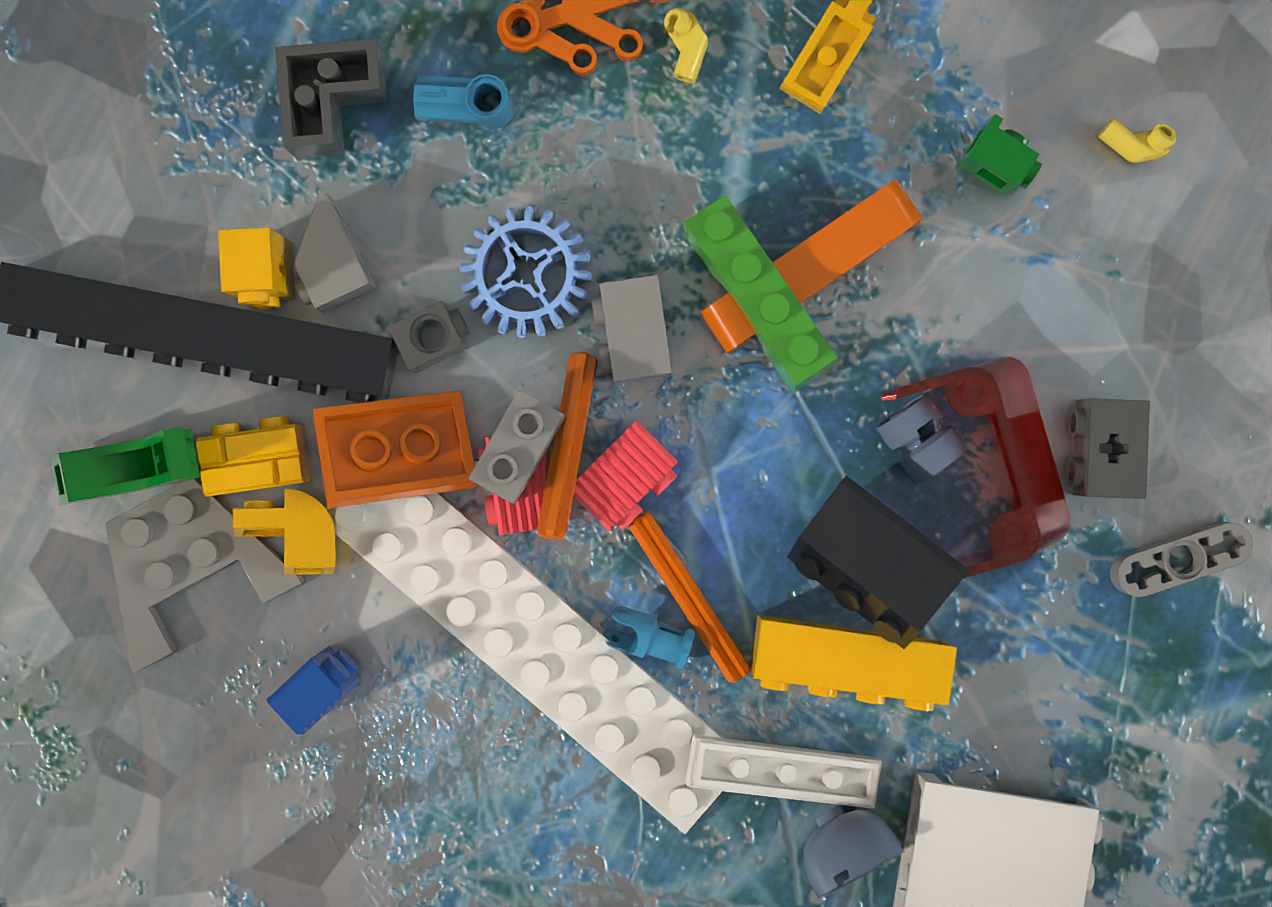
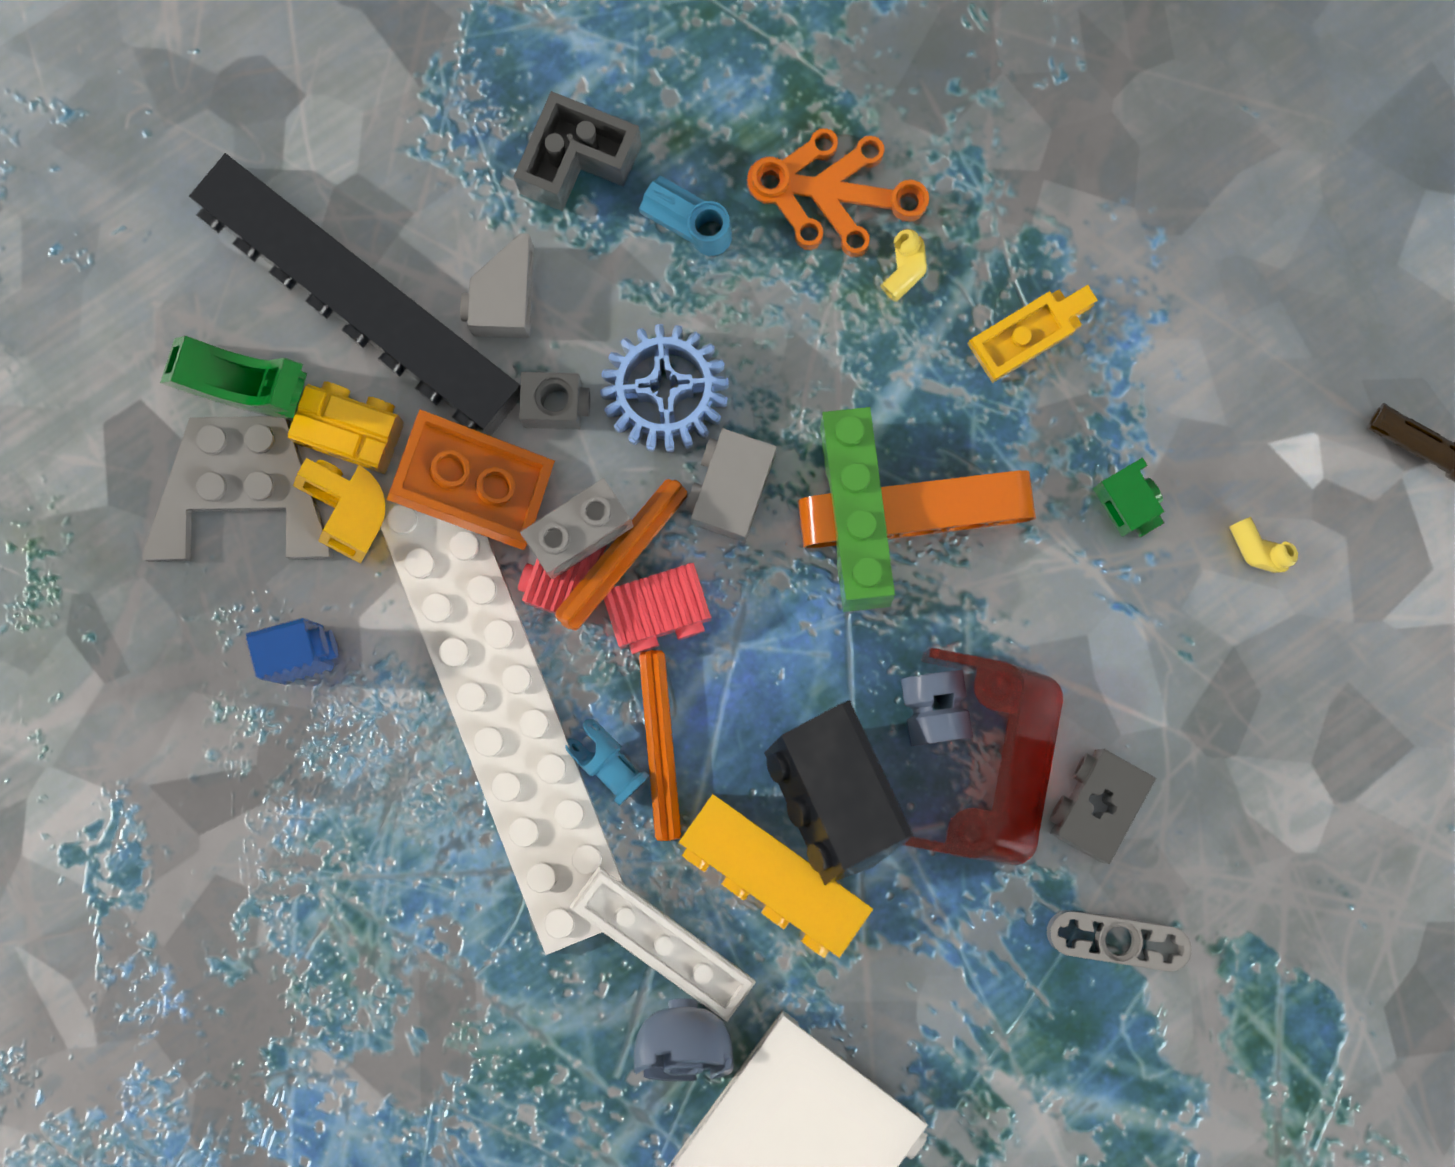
camera: 30 degrees right, 5 degrees down
yellow brick [218,227,295,310] -> none

